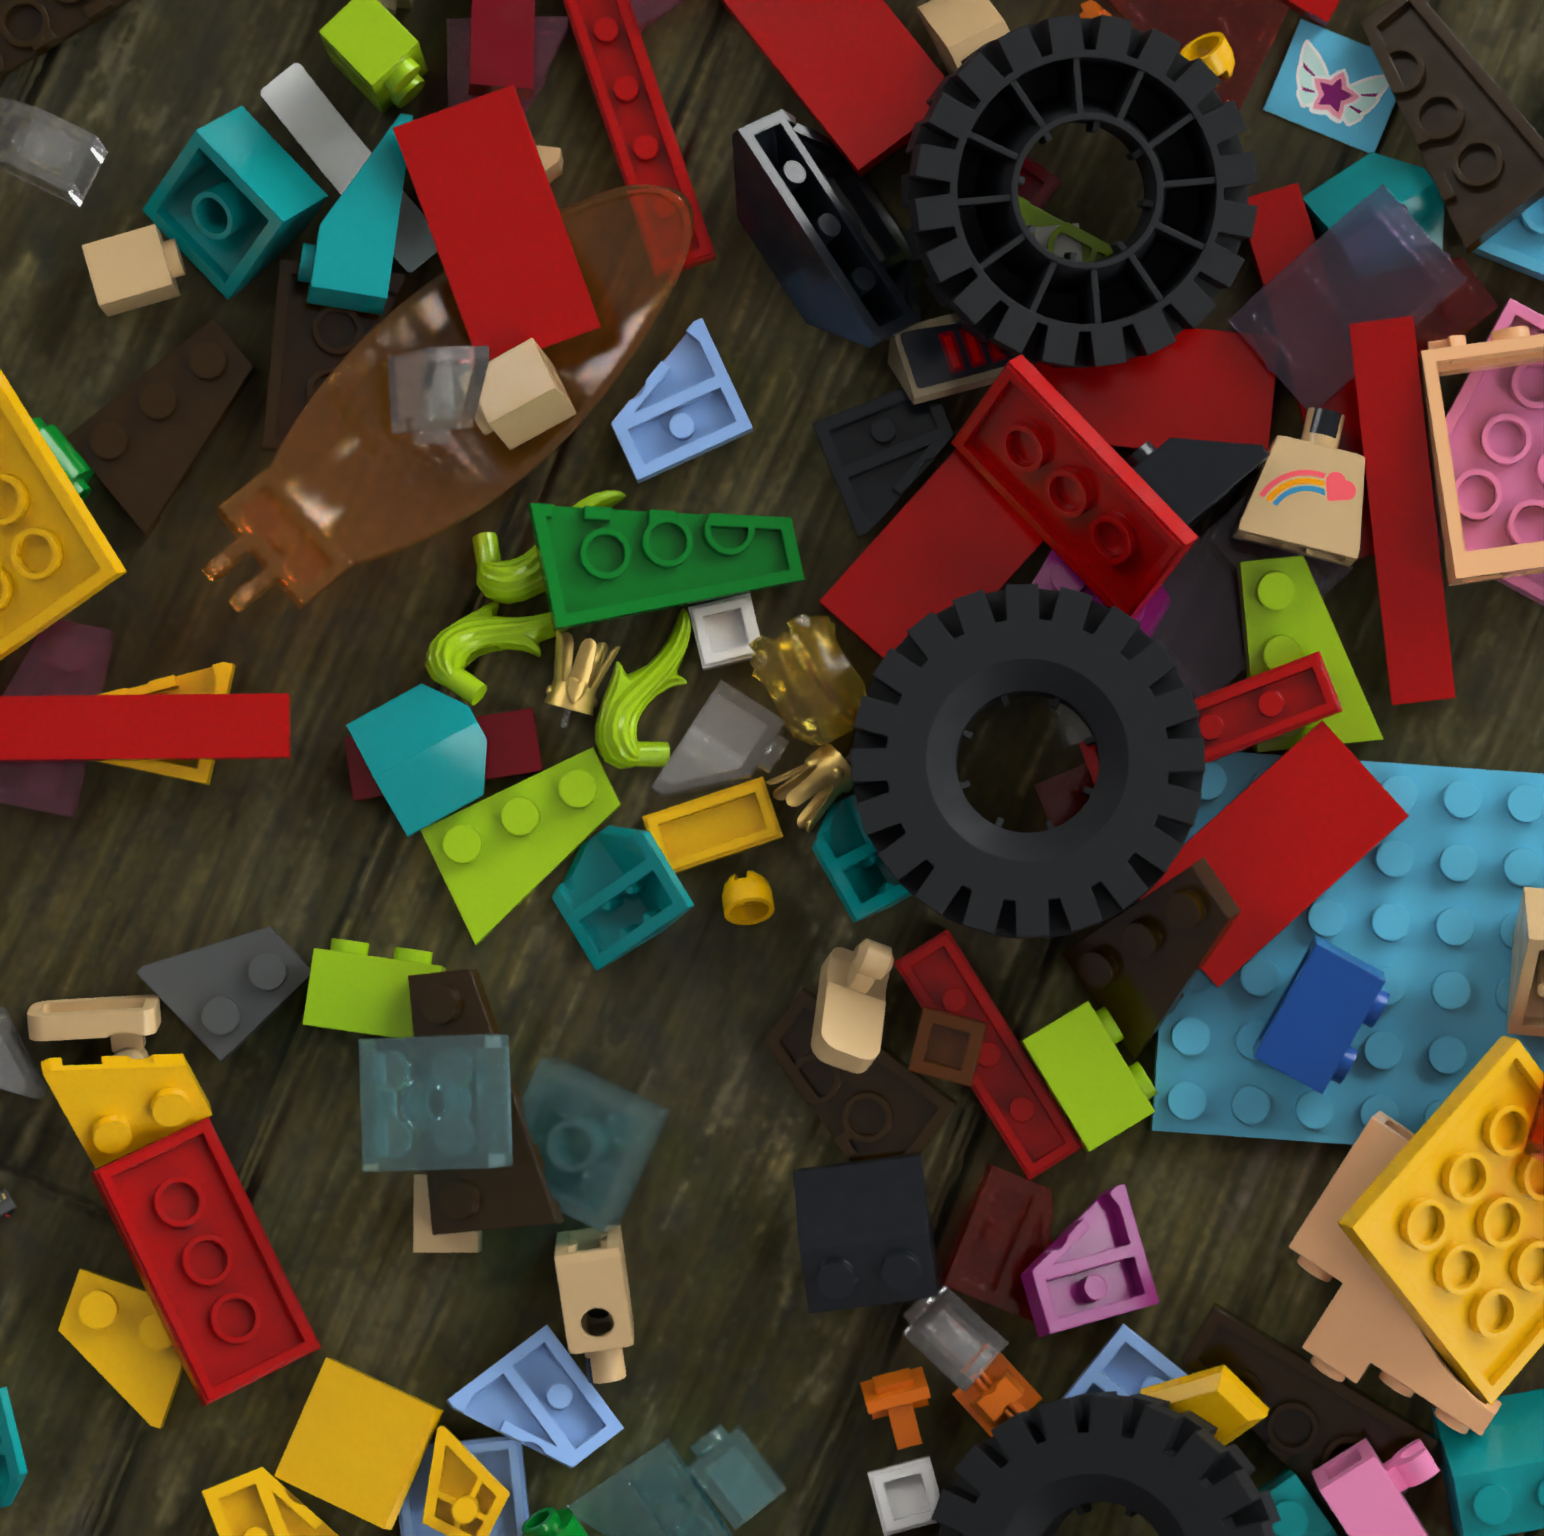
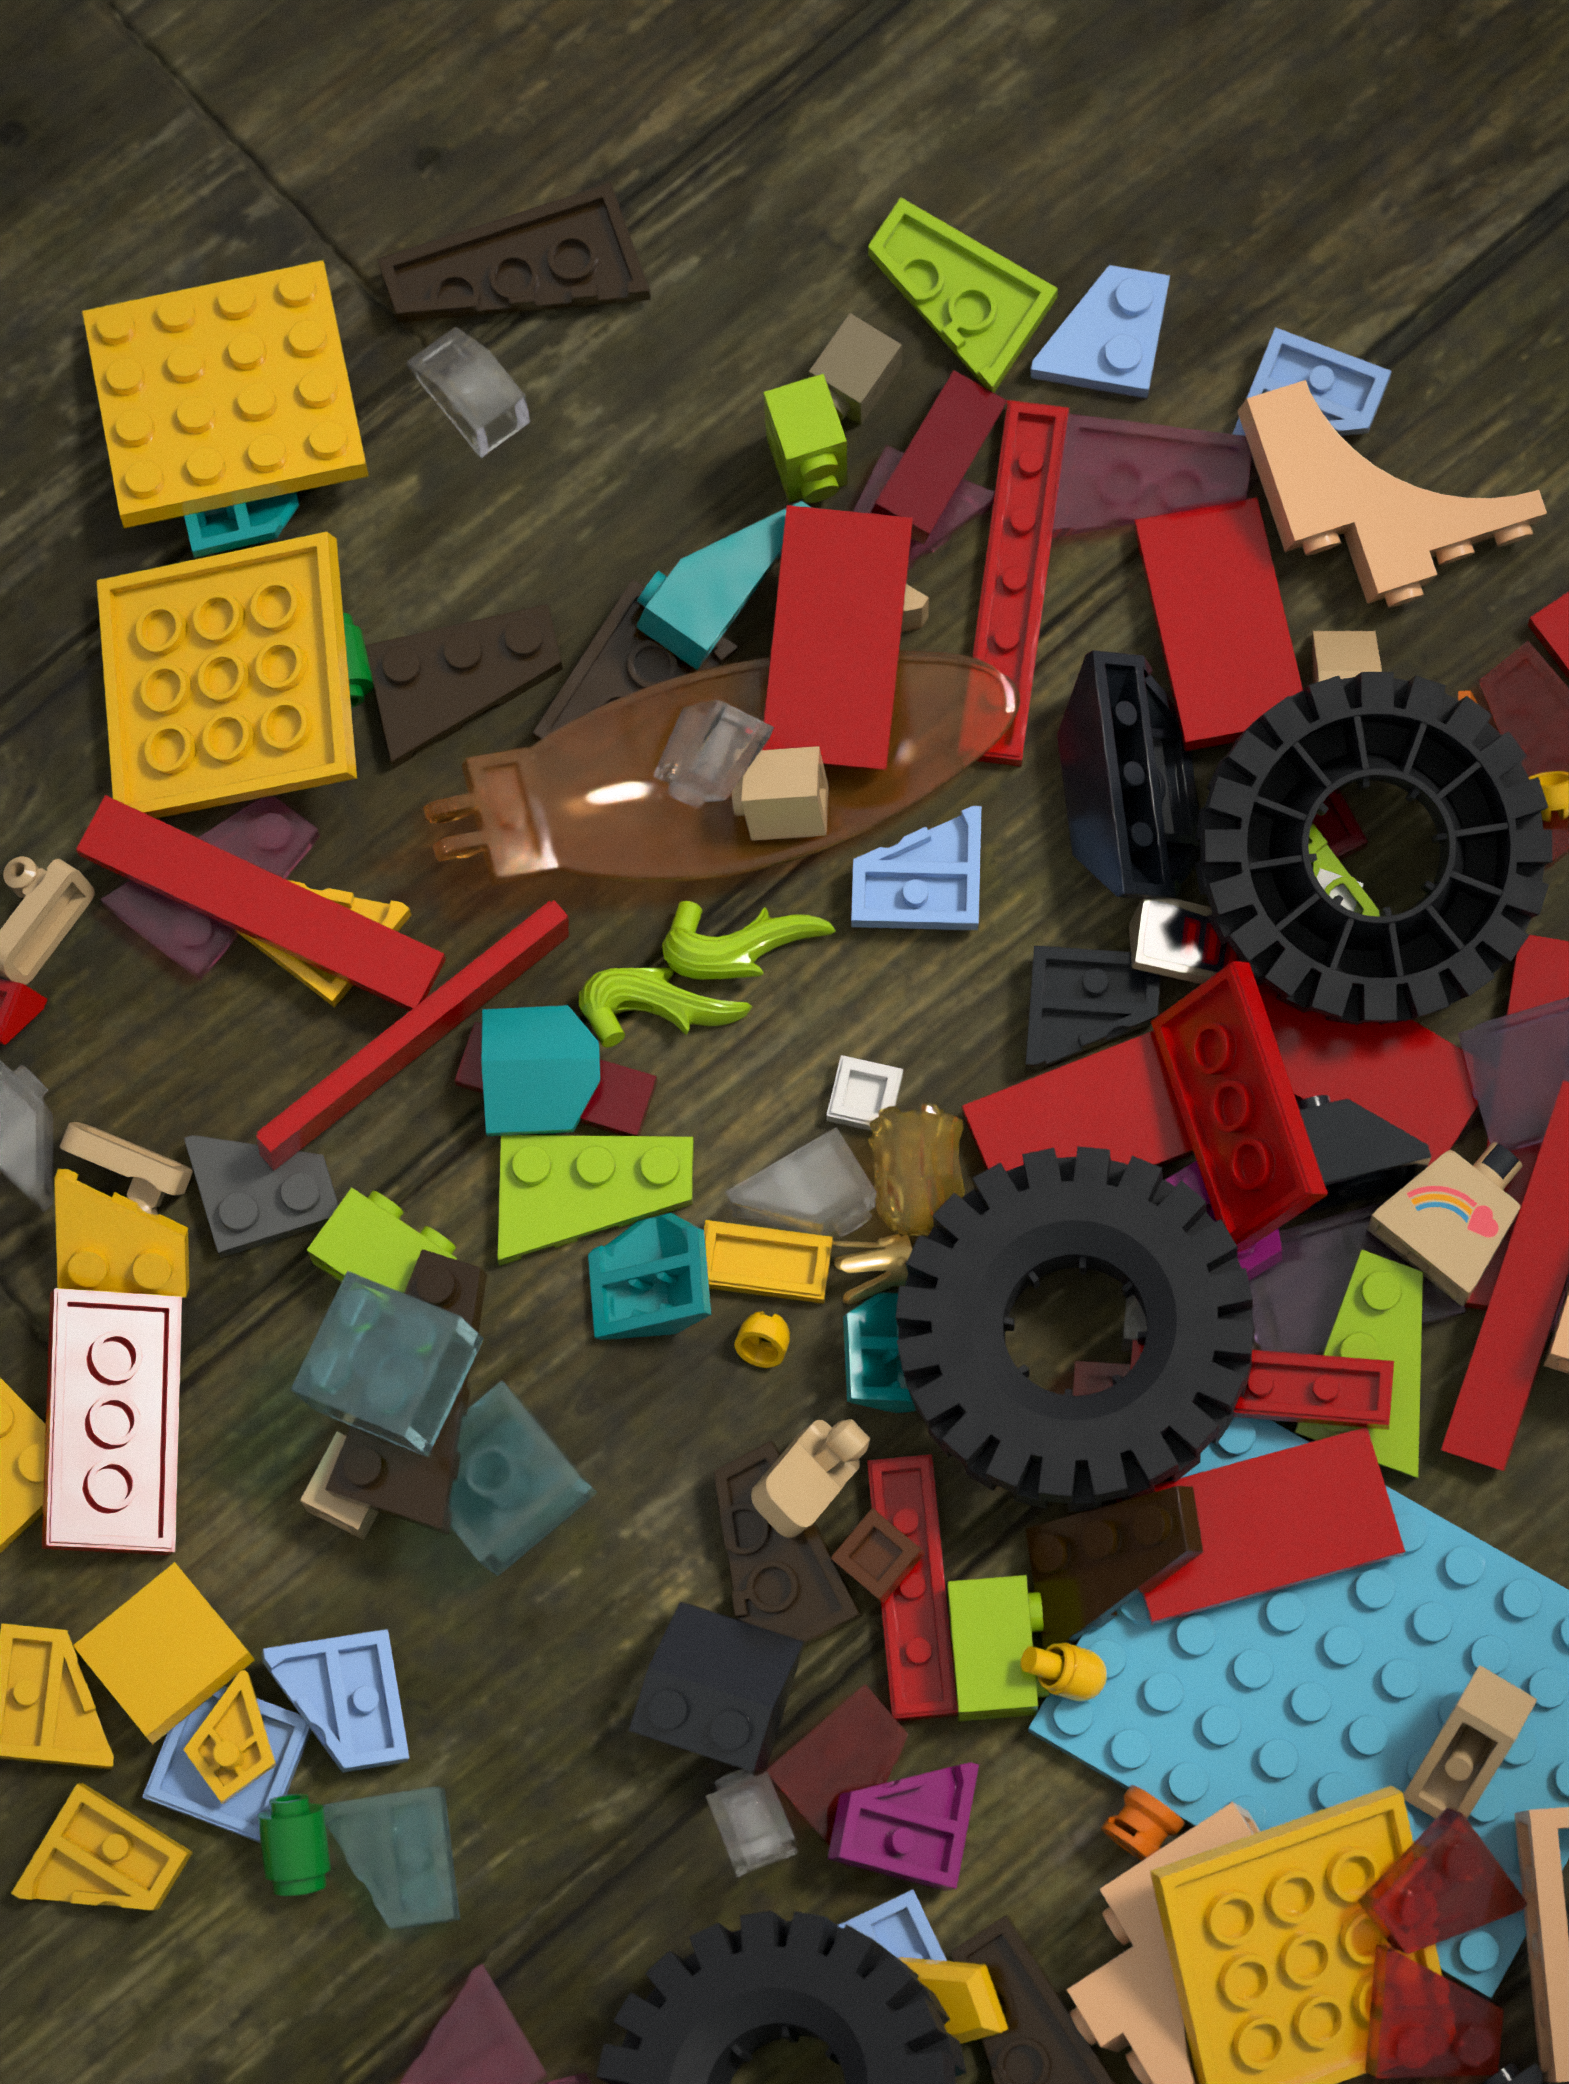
camera: 30 degrees right, 10 degrees down
tan brick [81,224,186,317] -> none
teal slope [142,105,328,300] -> none
white sticker [261,63,438,272] -> none
green wing [527,503,805,631] -> none
pearl gold piece [544,630,621,728] -> none
tan torso [554,1224,634,1384] -> none
lime piece [595,608,691,769] -> none
clear light blue brick [687,1424,787,1530] -> none
orange brick [860,1366,931,1450] -> none
white tile [867,1455,940,1536] -> none
orange brick [951,1350,1043,1437] -> none
blue brick [1253,935,1390,1094] -> none
none -> red tile [256,900,569,1171]
none -> yellow cylinder [1021,1643,1107,1701]
none -> orange wheel [1101,1785,1185,1861]

